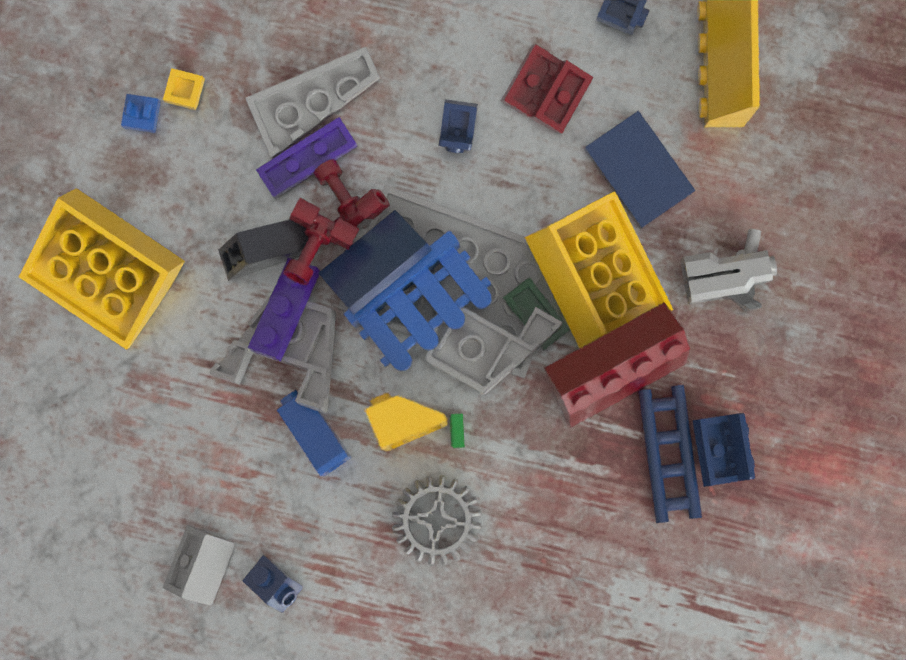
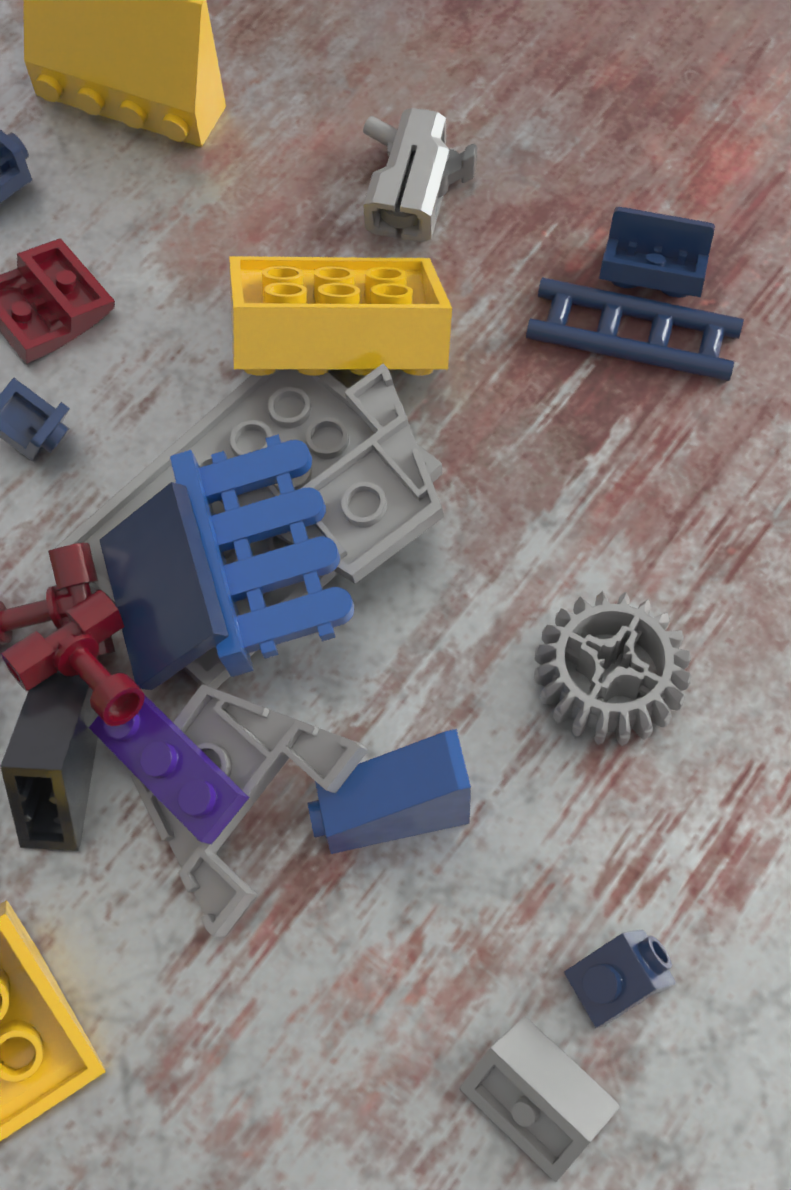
camera: 65 degrees left, 20 degrees down
yellow slope [365,392,448,452] -> none
green tile [450,414,465,449] -> none
dark green tile [502,277,570,351] -> none
dark red slope [544,302,690,428] -> none
dark blue tile [584,110,696,229] -> none

